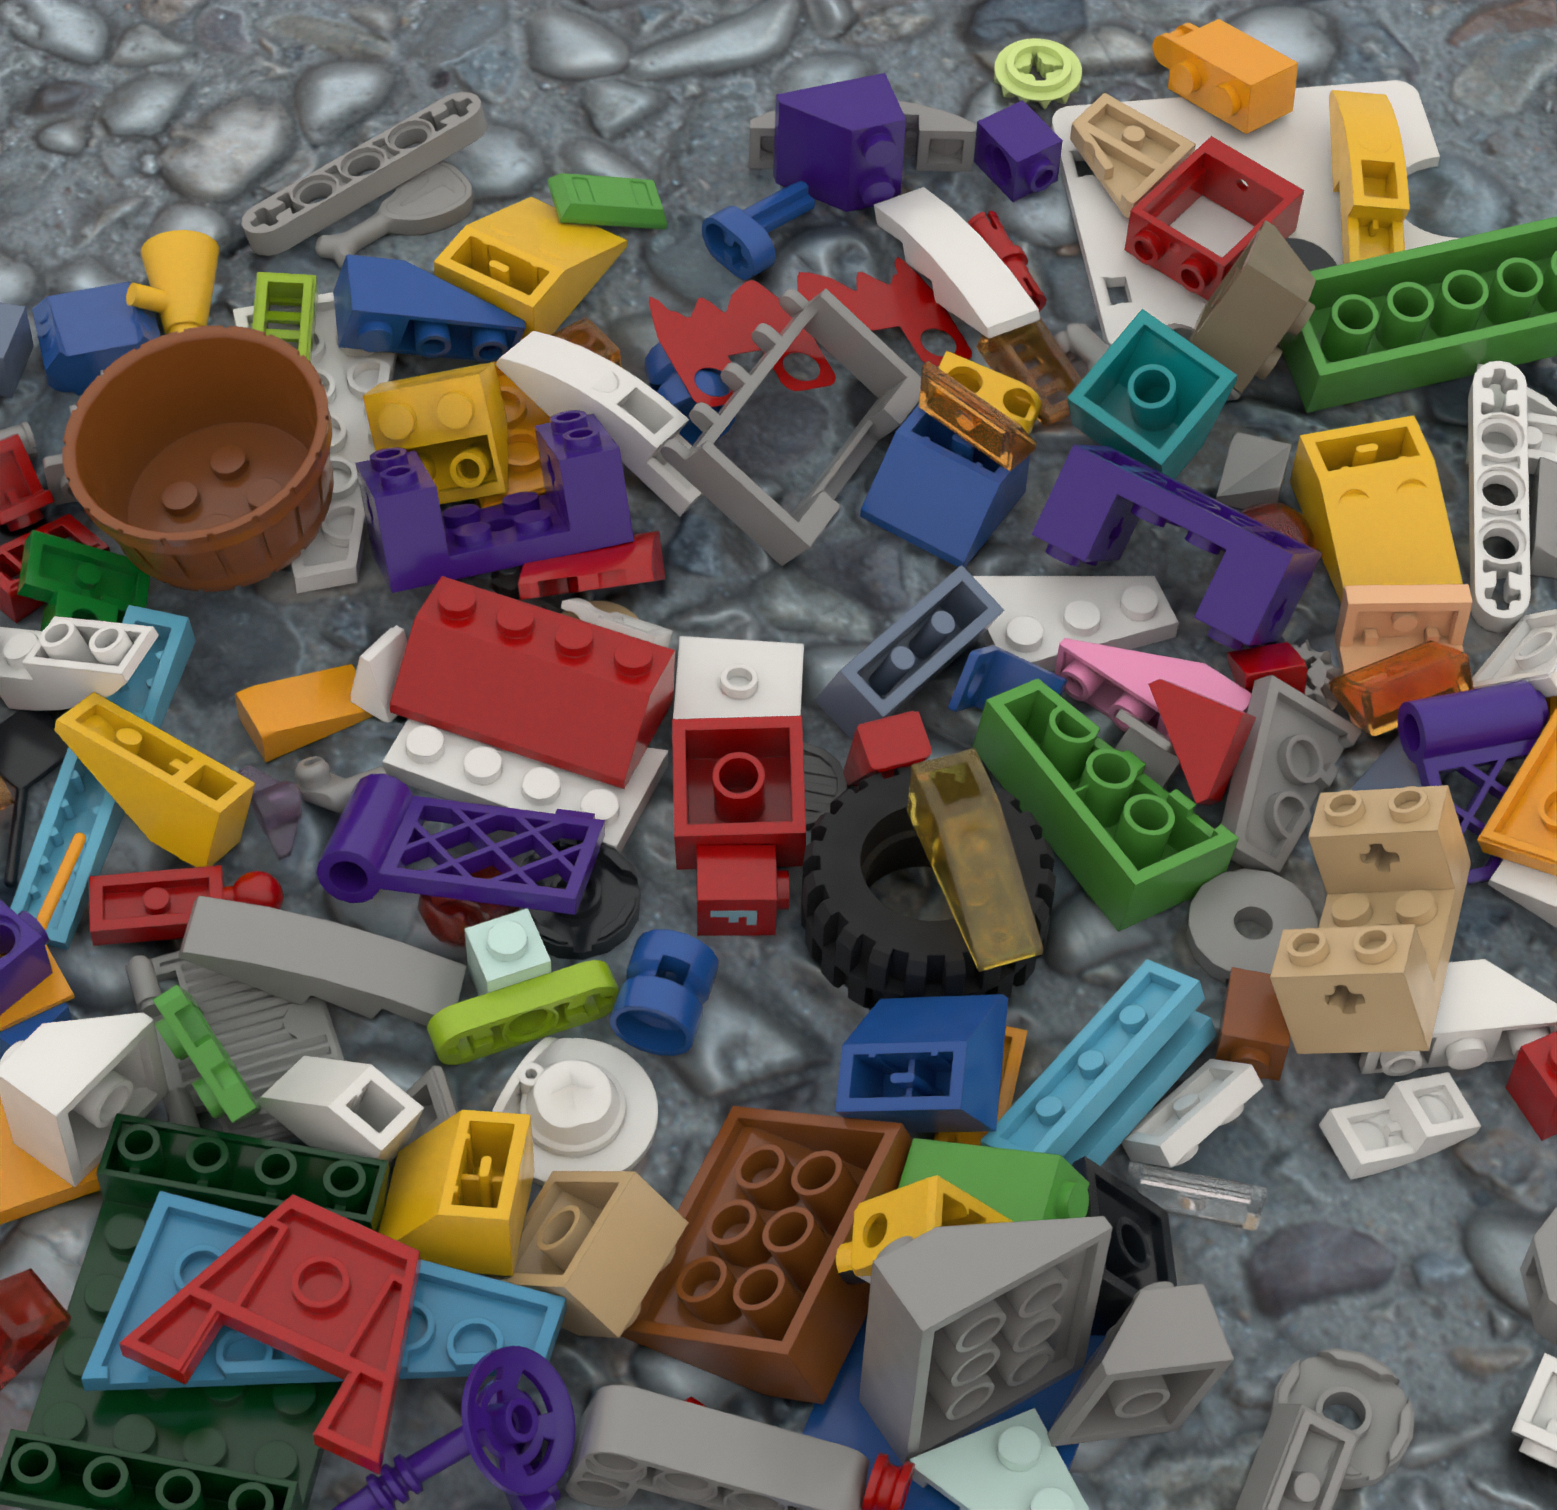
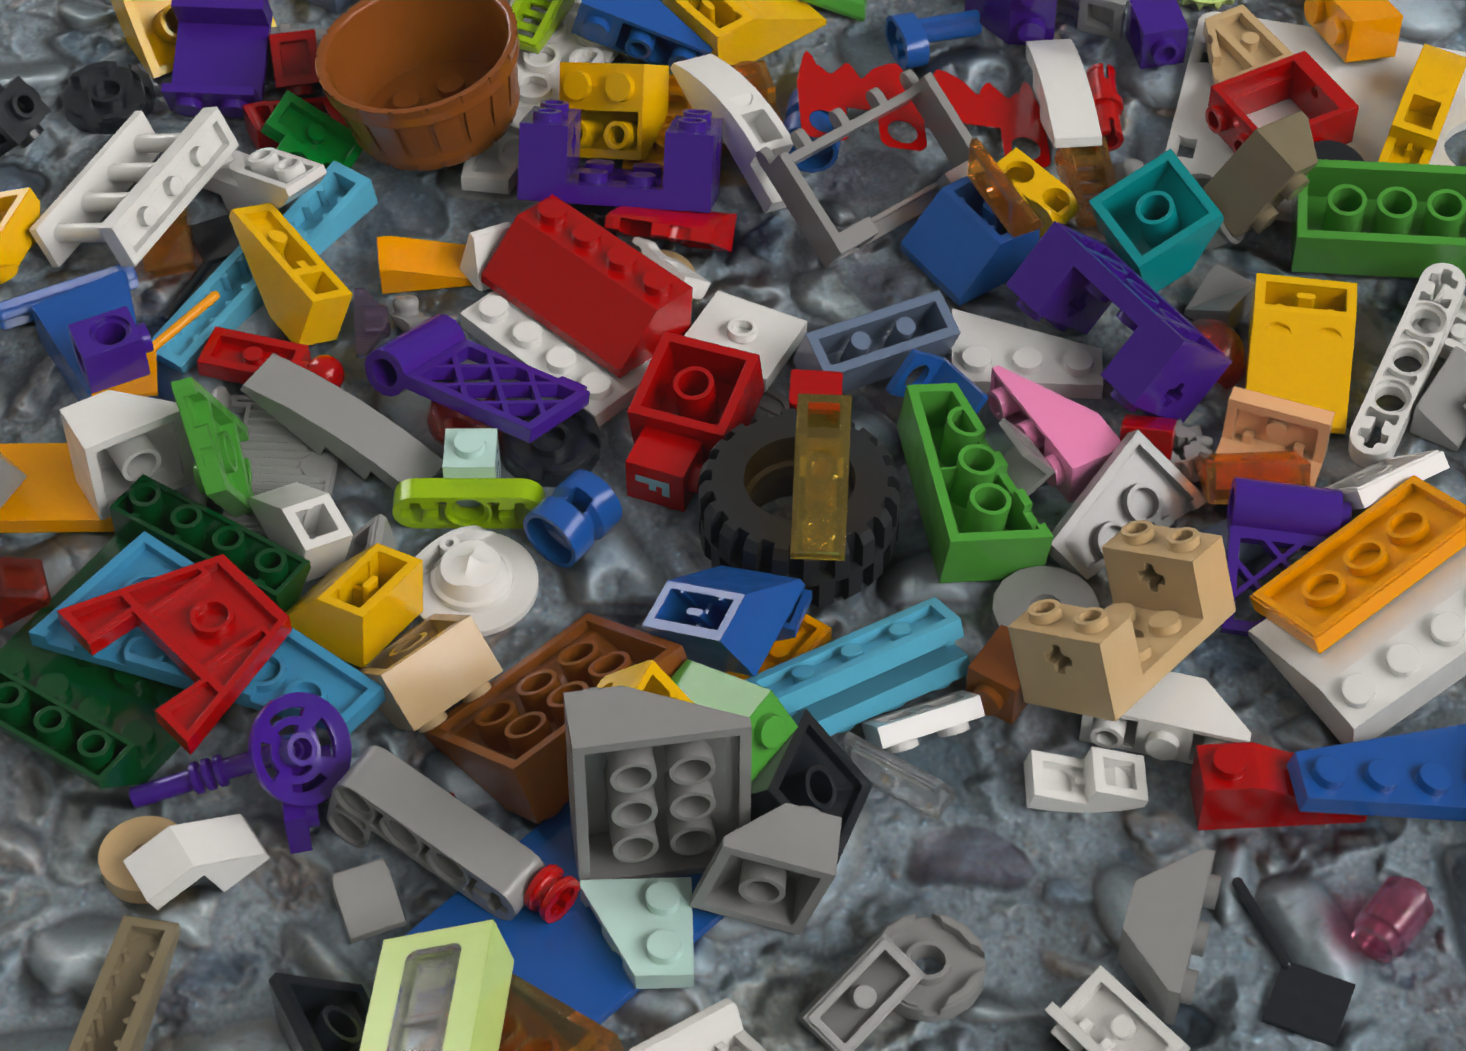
camera: 25 degrees right, 5 degrees down
red slope [1148,679,1256,806] -> none

